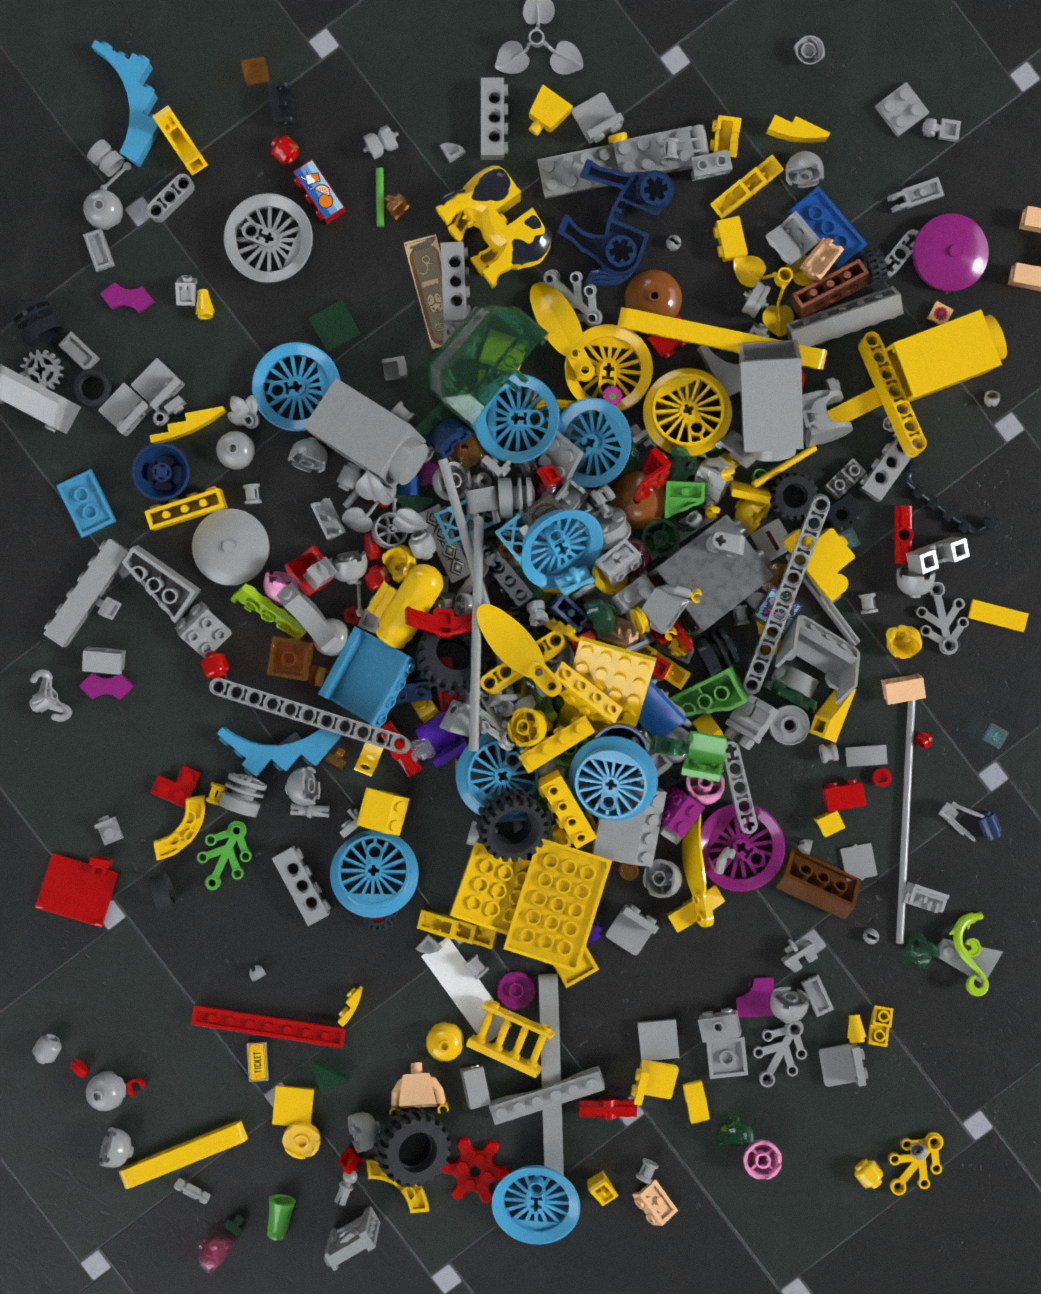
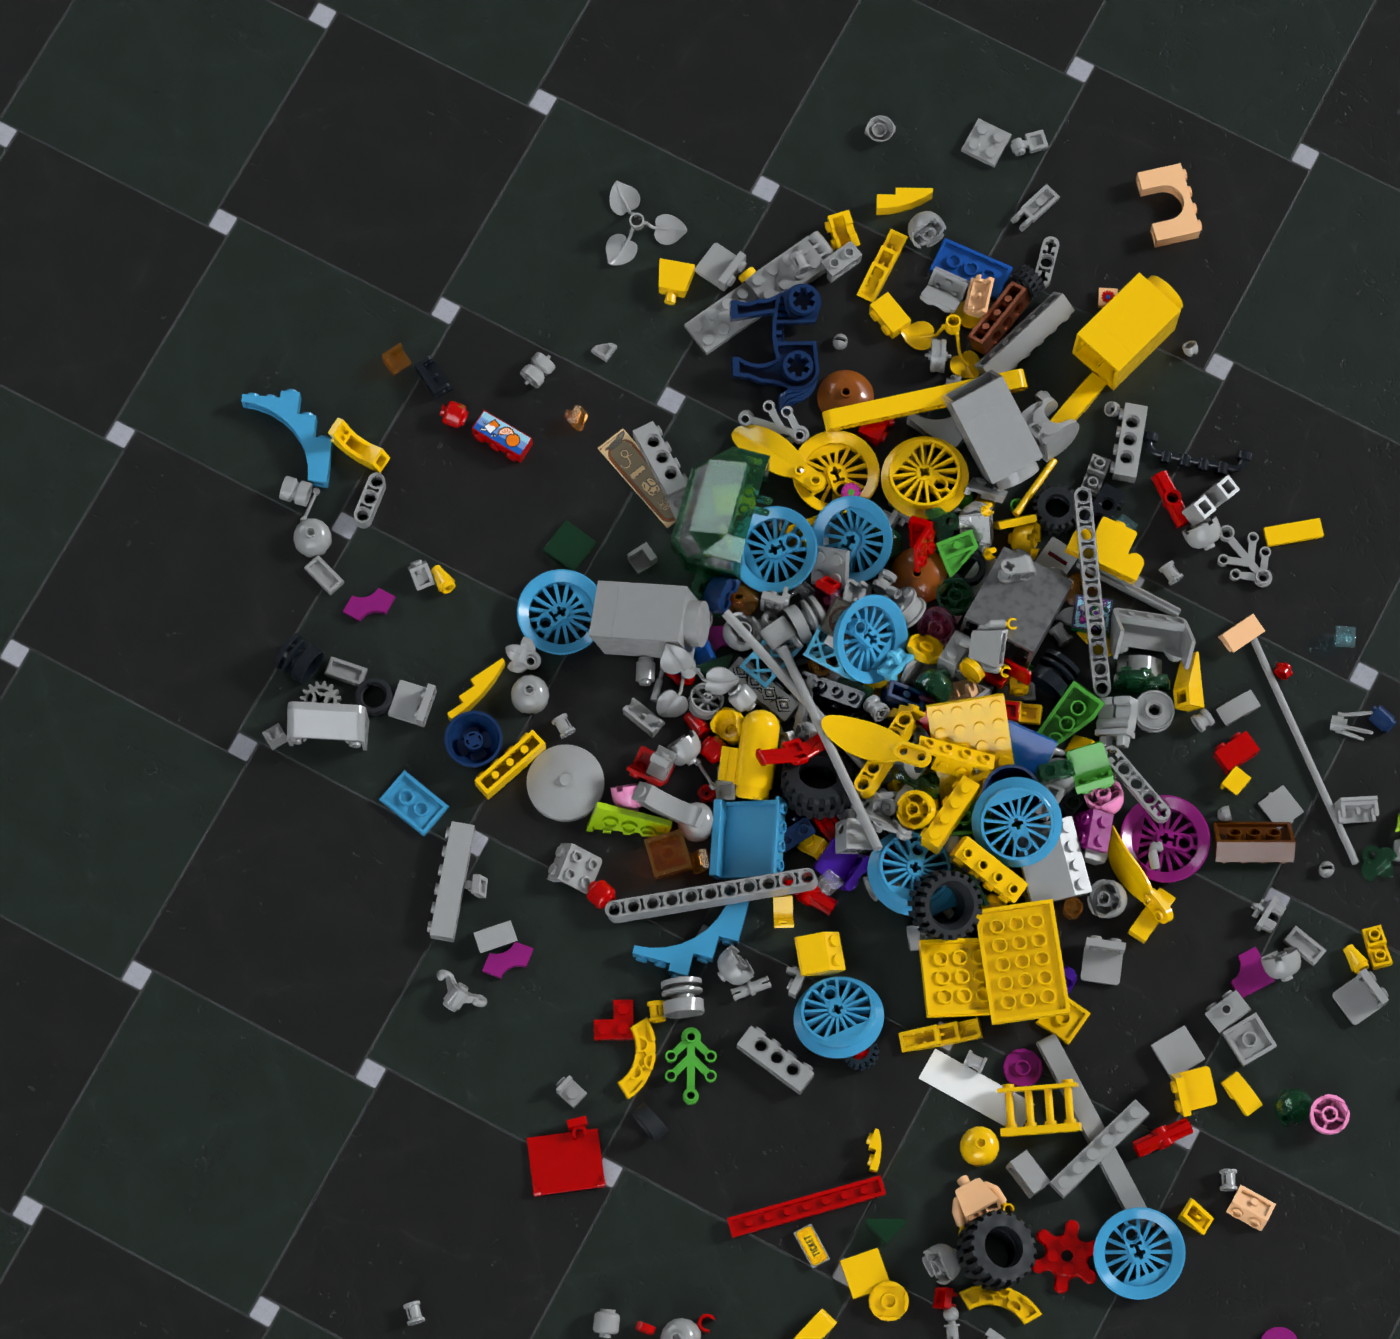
camera: 25 degrees left, 15 degrees down
light grey wedge [122,545,201,623] -> none
light grey bracket [131,358,185,411] -> none
light grey plate [153,395,187,427] -> none
light grey piece [224,193,313,283] -> none
light grey hinge [249,965,266,982] -> none
light grey cylinder [288,437,328,473] -> none
clear orange tile [326,748,346,770] -> none
bright green bar [376,168,384,227] -> none
light grey tile [415,934,443,954] -> none
yellow animal [436,165,552,288] -> none
light grey brick [481,78,508,160] -> none
light grey bracket [595,538,643,585] -> none
light grey hinge [686,511,703,528] -> none
light grey plant [752,1020,807,1087] -> none
yellow beam [858,331,927,458] -> none
red tile [871,767,892,787] -> none
yellow hair [886,624,922,659] -> none
magenta dish [912,213,989,292] -> none

